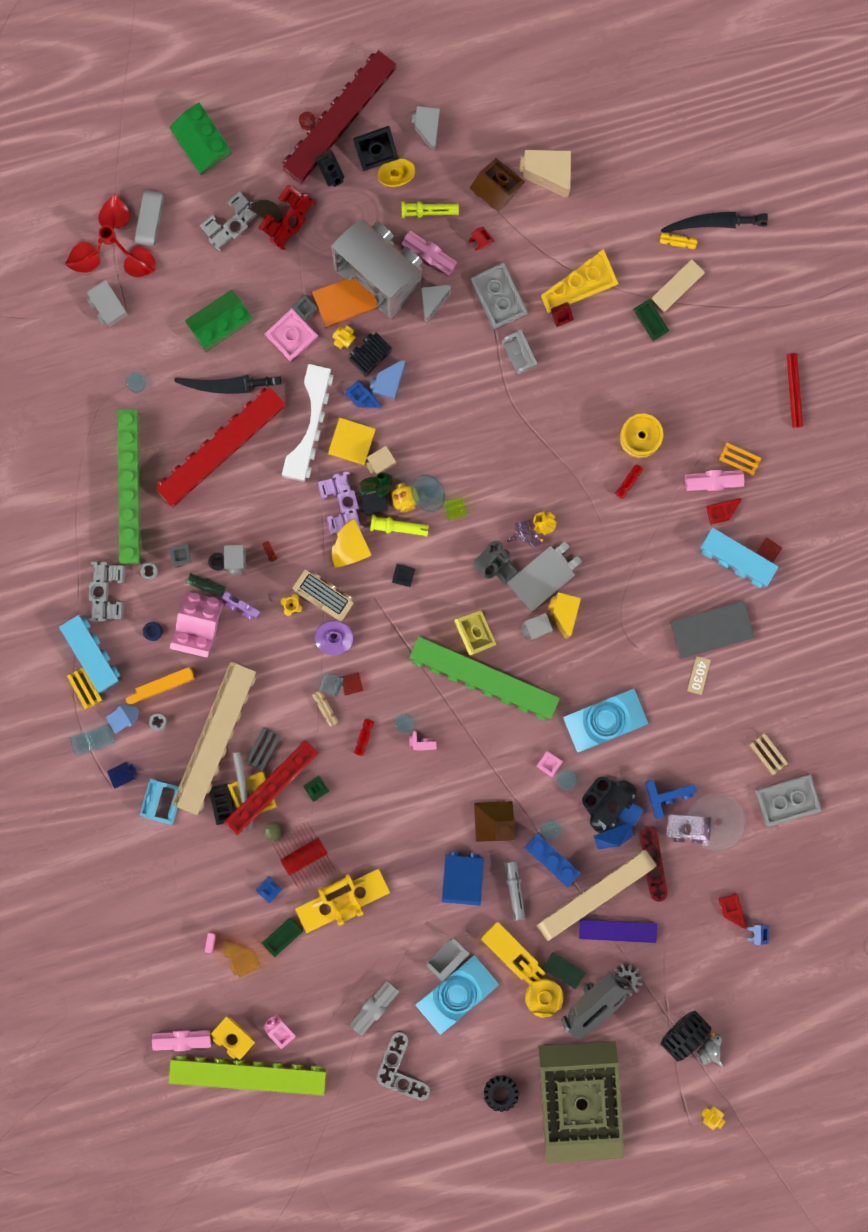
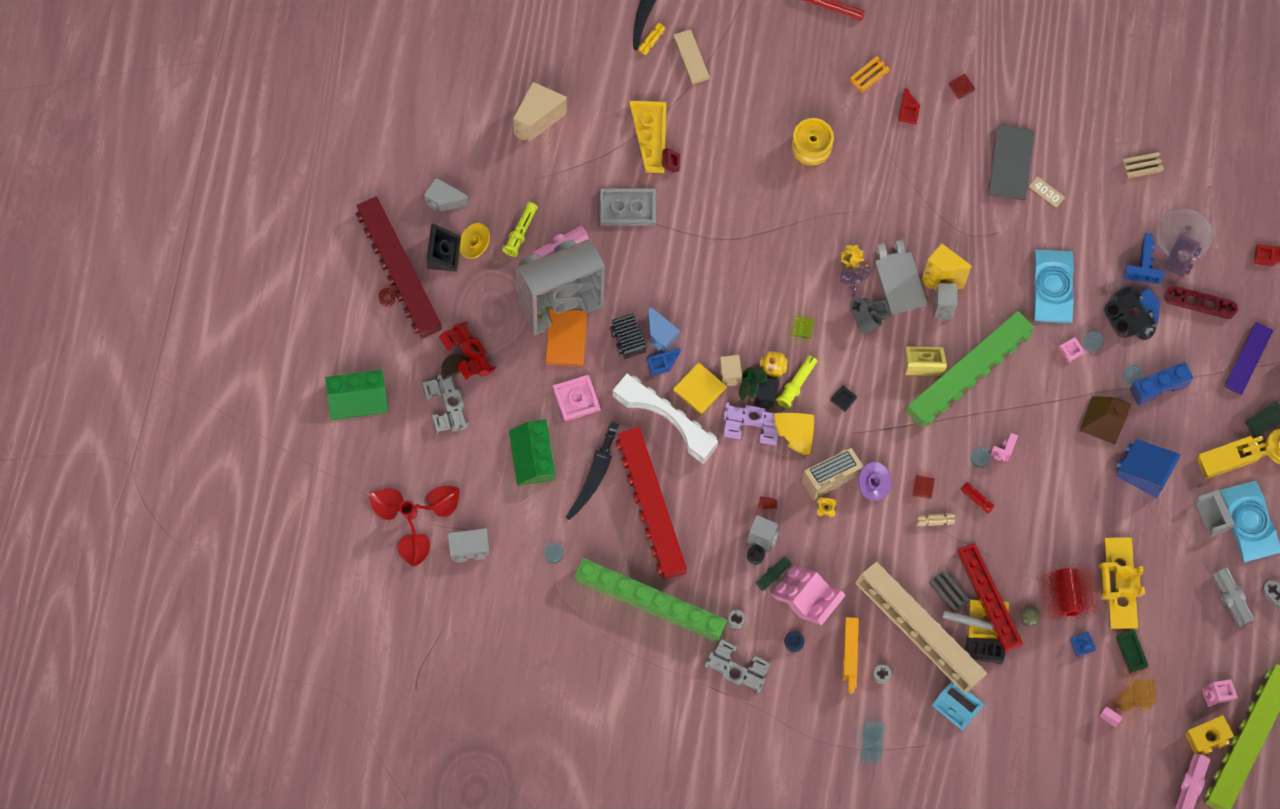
camera: 60 degrees left, 15 degrees down
medium azure brick [59,615,121,693] -> none
yellow tile [67,667,103,710] -> none
medium blue tile [105,704,139,734] -> none
clear blue bracket [107,762,137,789] -> none
light grey beam [135,189,164,246] -> none
dark grey panel [169,544,192,568] -> none
medium lavender wing [222,591,261,620] -> none
dark grey tile [291,295,318,321] -> none
dark green tile [303,775,329,802] -> none
black hips [314,150,345,187] -> none
clear light blue tile [319,673,344,697] -> none
yellow gear [332,325,356,349] -> none
clear light blue dish [412,475,445,512] -> none
light grey slope [421,285,451,323] -> none
red tile [469,226,495,251] -> none
reddish brown slope [470,158,525,212] -> none
light grey hinge [502,330,537,375] -> none
light grey pin [505,861,526,920] -> none
tan beam [537,850,657,941] -> none
blue slope [594,822,634,849] -> none
red axle [615,464,643,499] -> none
dark green tile [633,299,669,341] -> none
bright pink piece [685,470,744,491] -> none
medium azure brick [699,528,778,589] -> none
light grey tile [755,774,822,827] -> none

